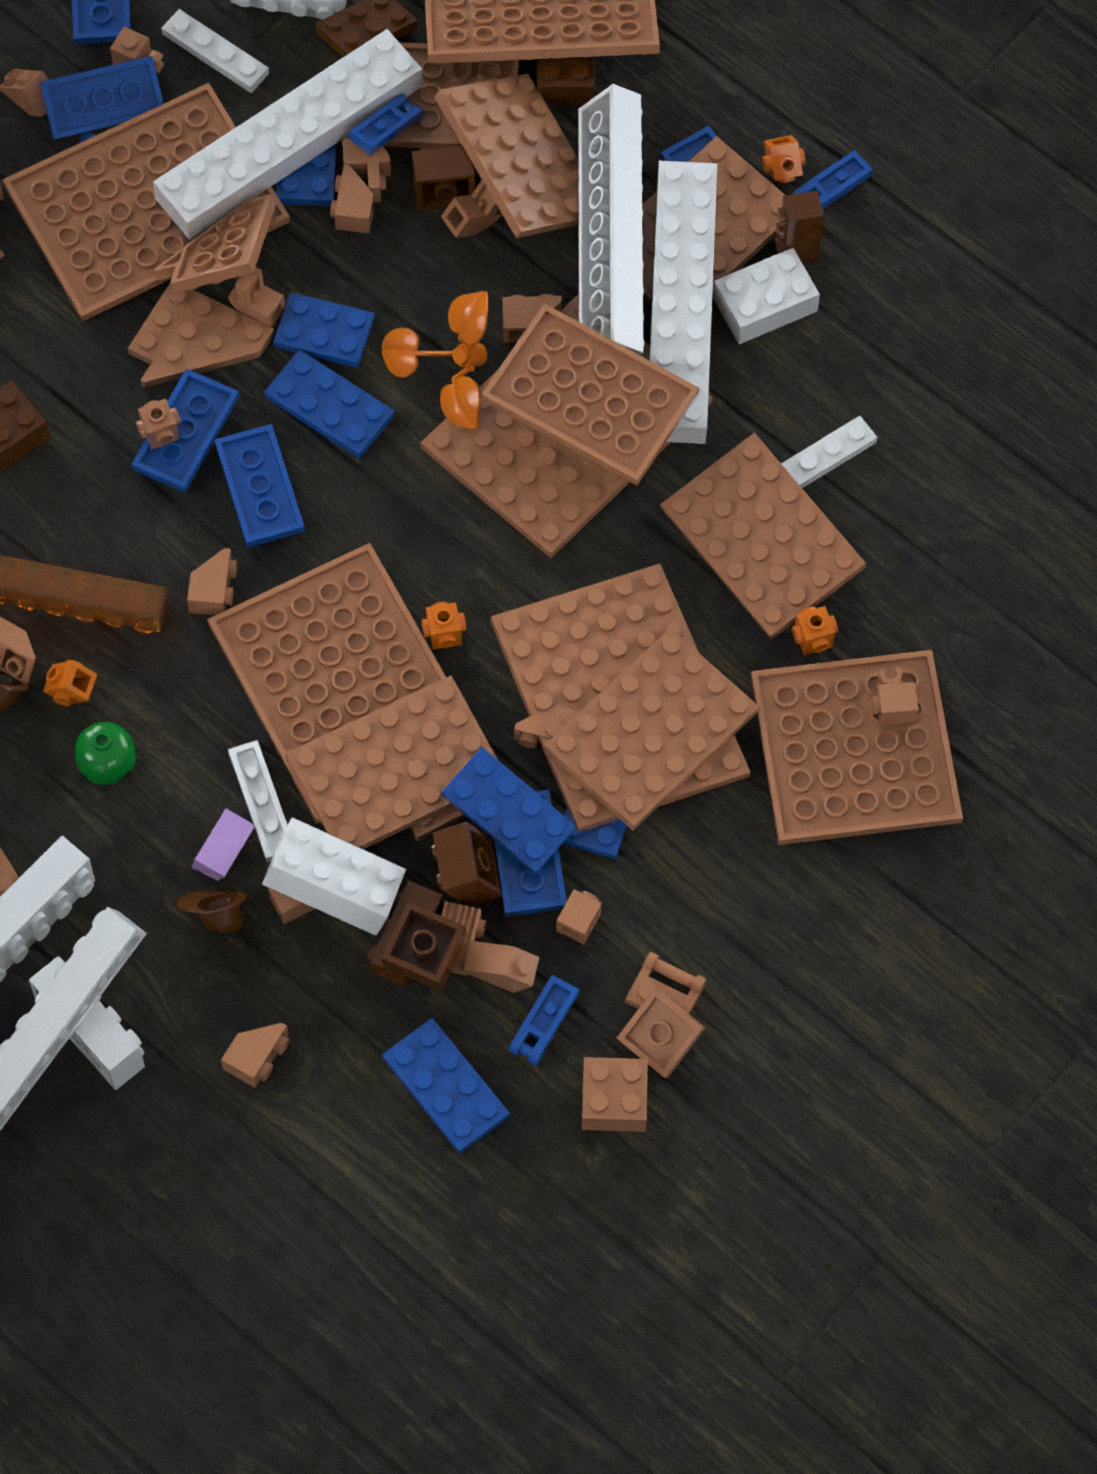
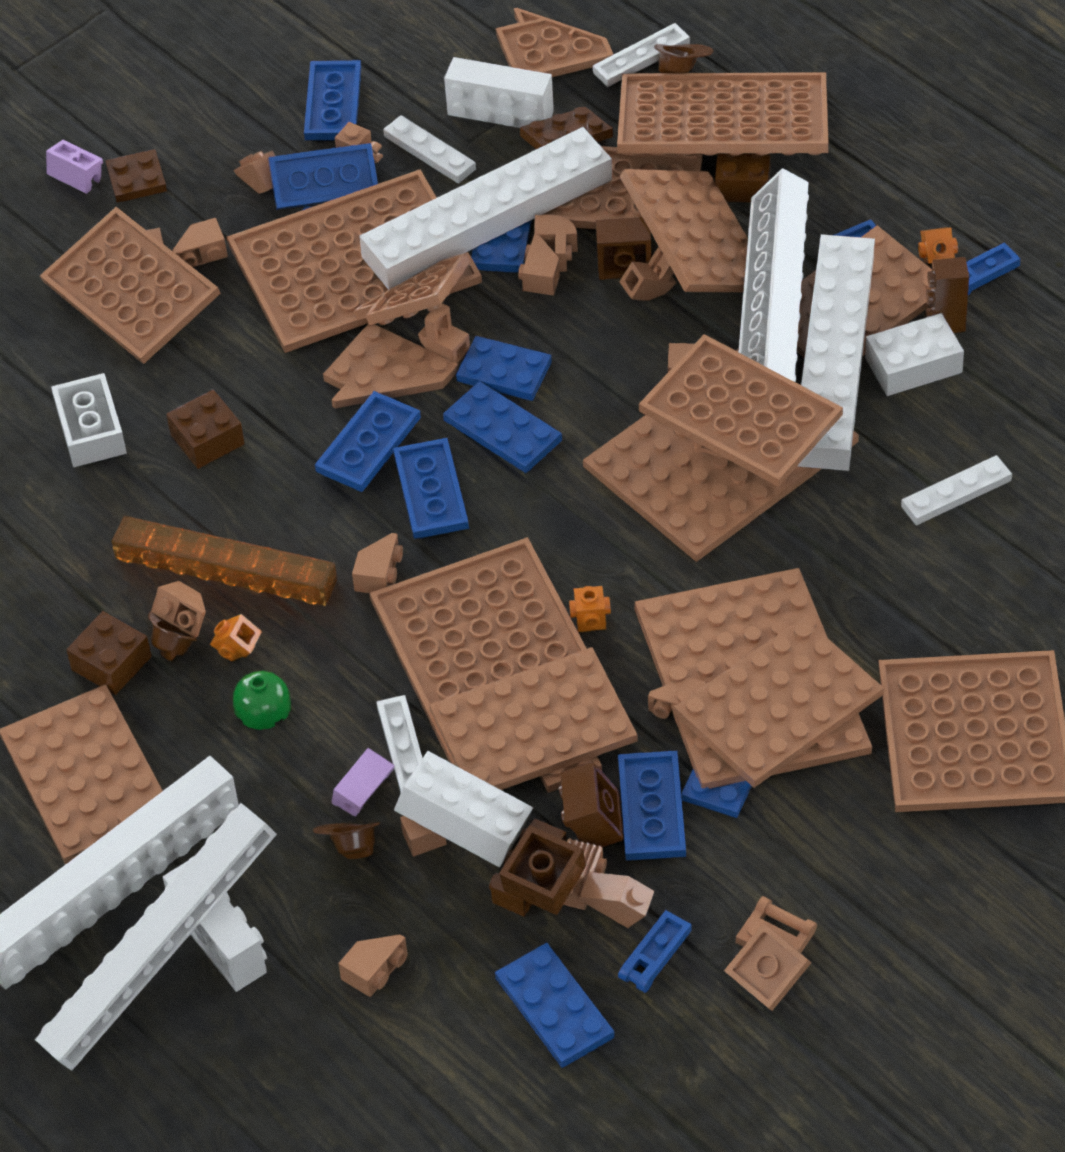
camera: 10 degrees right, 15 degrees down
nougat brick [136,398,181,450] -> none
blue plate [349,93,425,155] -> none
orange plant [381,291,488,429] -> none
blue plate [441,747,576,875] -> none
nougat brick [556,890,602,945] -> none
nougat brick [582,1057,648,1132] -> none
nougat plate [660,433,867,640] -> none
orange brick [792,606,838,656] -> none
nougat brick [871,667,919,725] -> none

